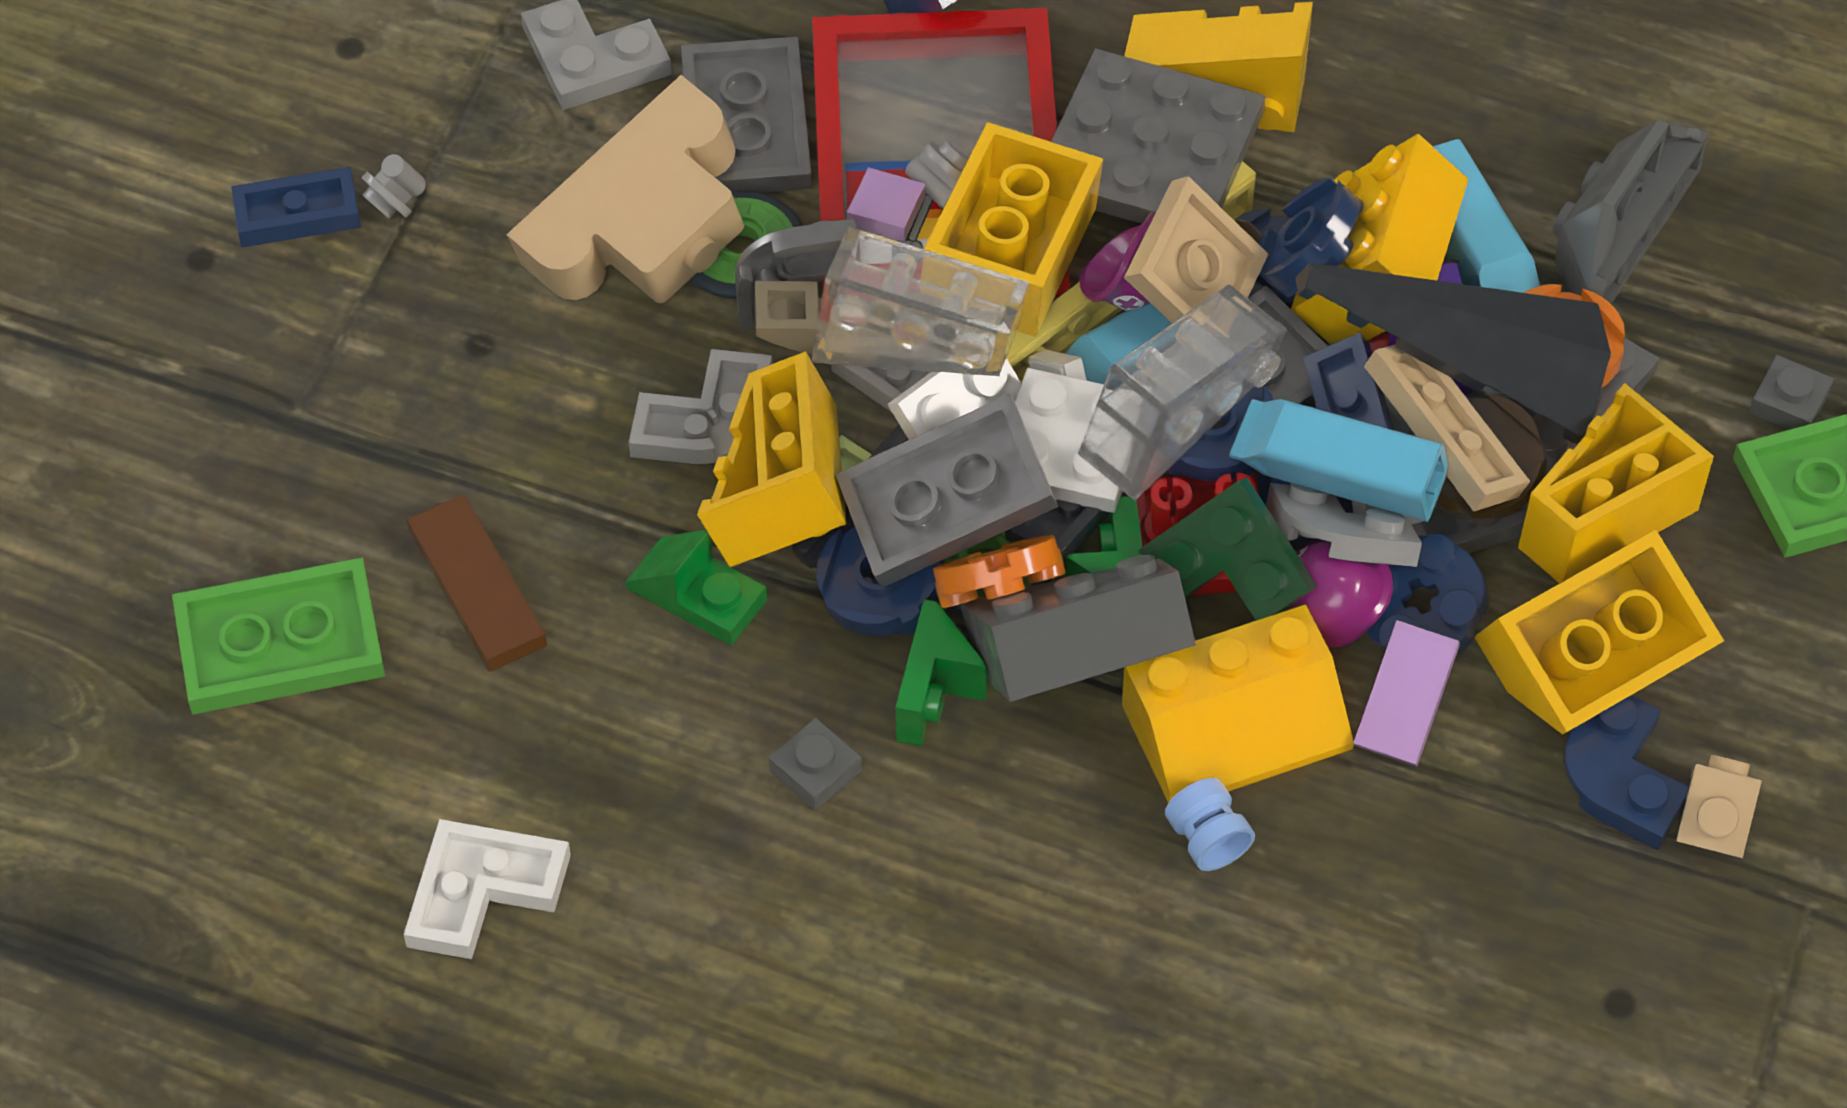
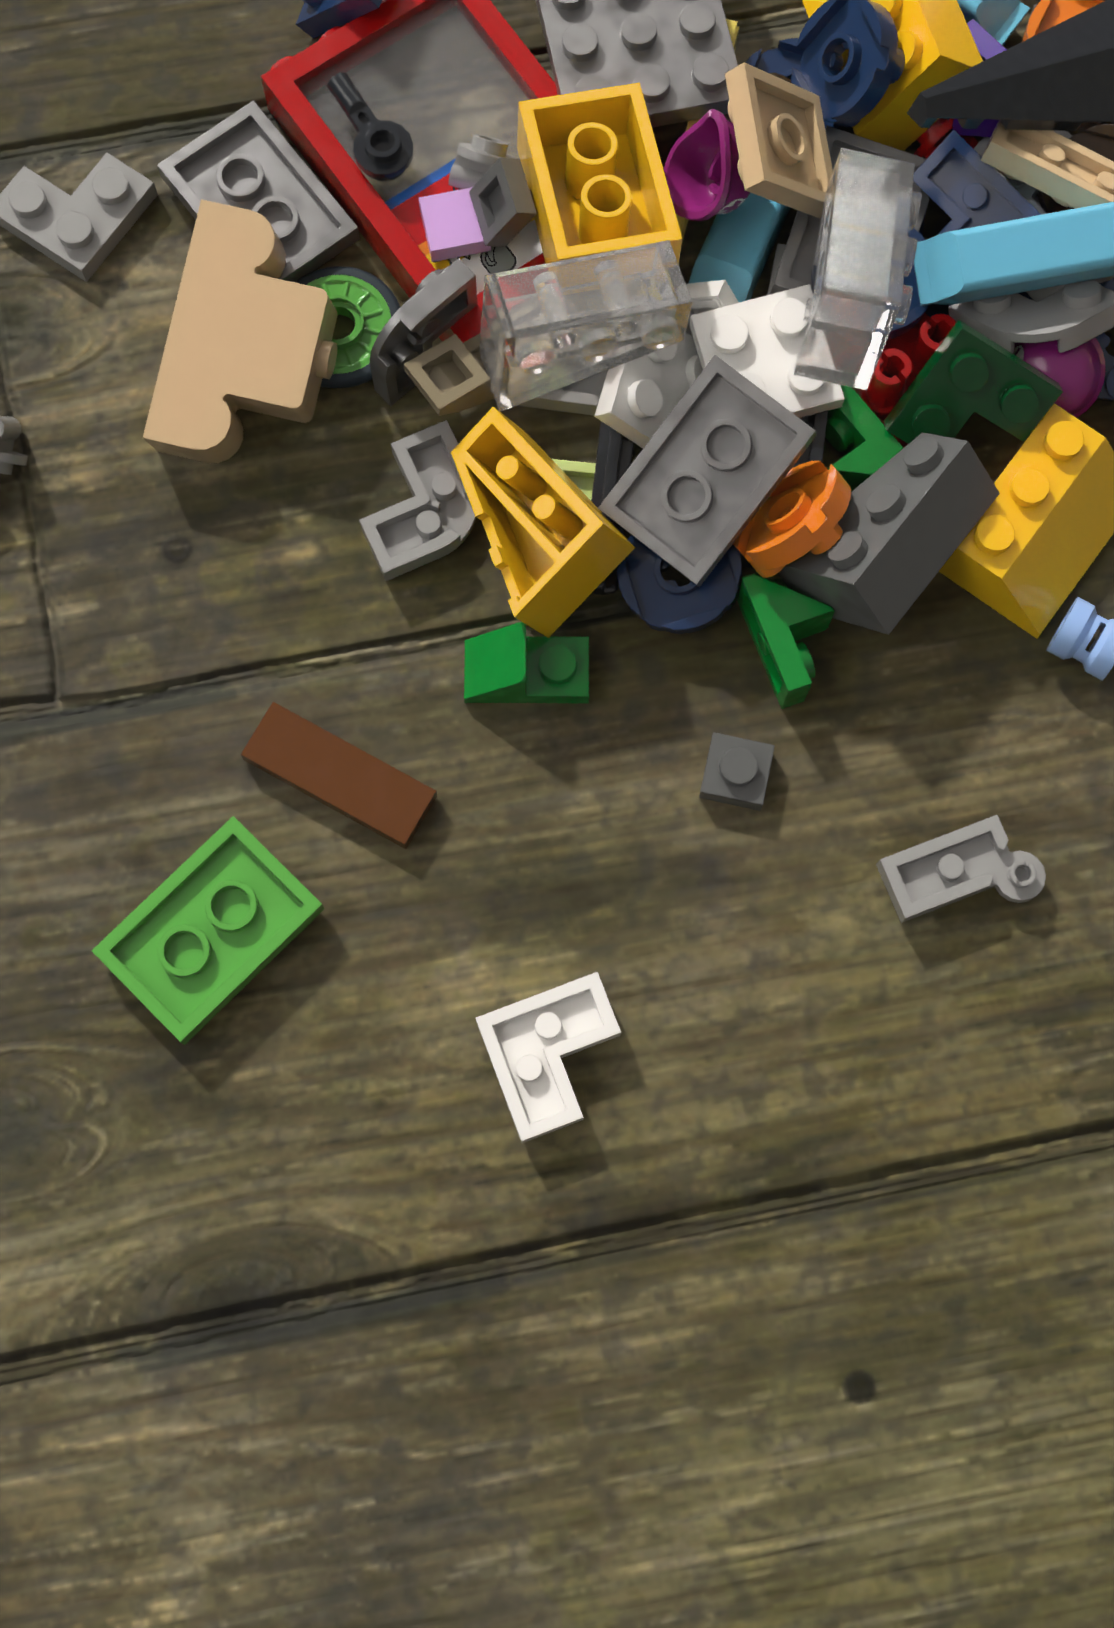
camera: 35 degrees left, 20 degrees up
none -> black plate [327,72,414,181]
none -> dark grey plate [469,157,537,247]
none -> light grey hinge [876,815,1046,923]

